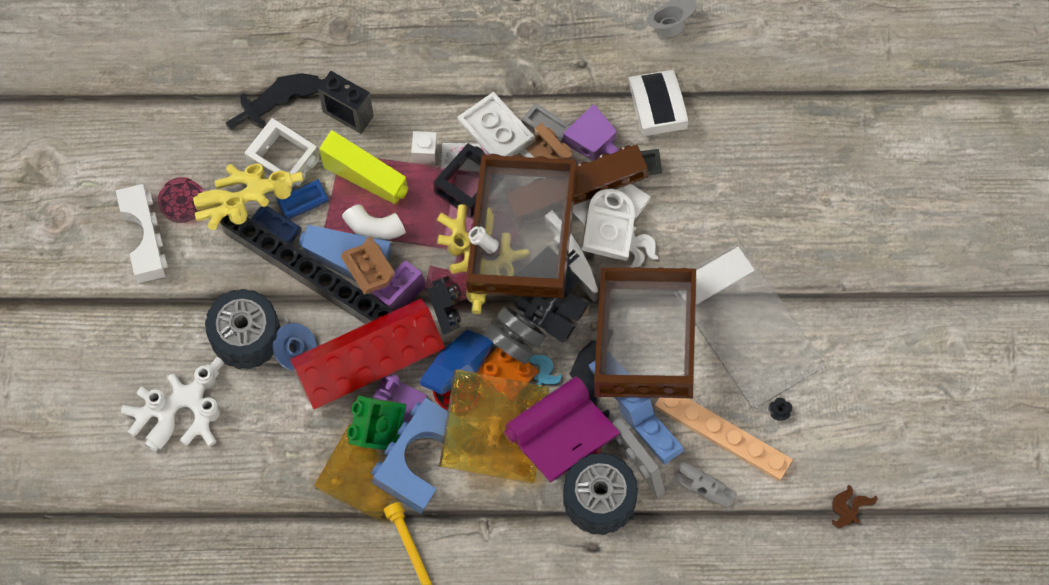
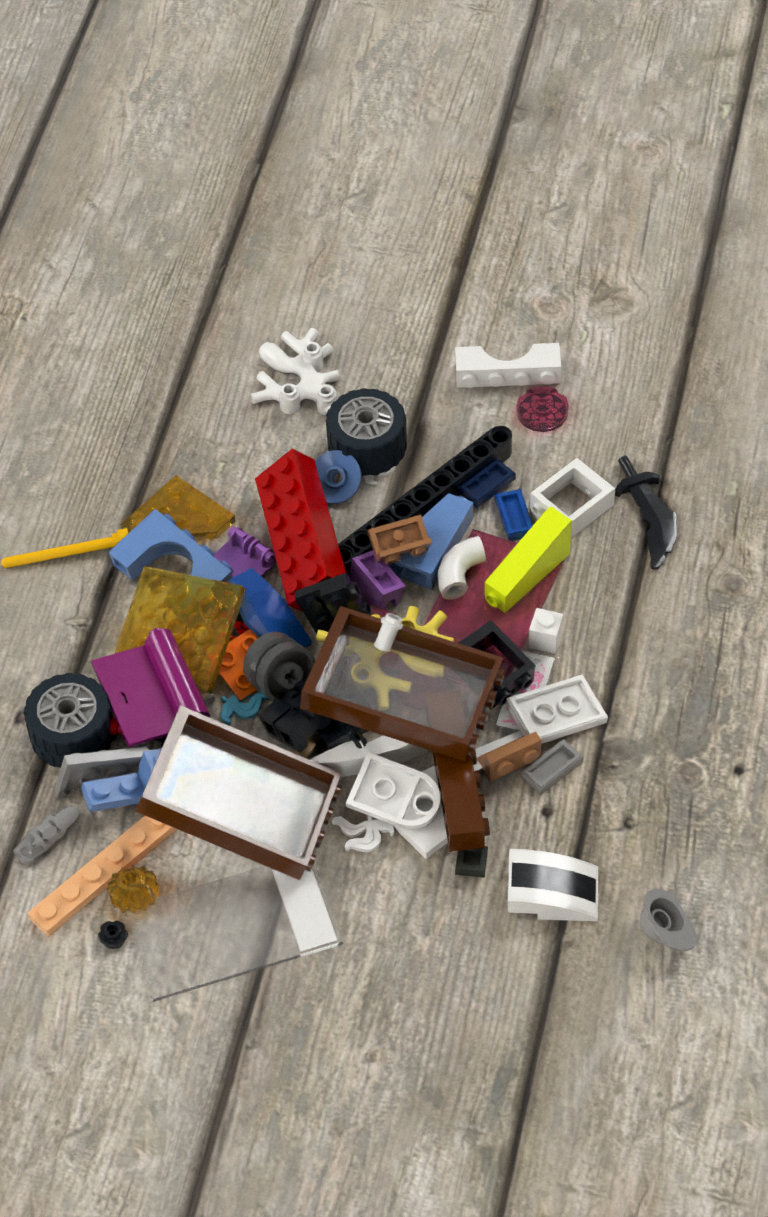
camera: 105 degrees right, 15 degrees down
light yellow plant [193,164,304,230] -> none
black window [318,71,374,134] -> none
green plate [347,395,407,450] -> none
medium lavender torso [563,104,619,161] -> none
none -> clear yellow gear [108,864,159,914]

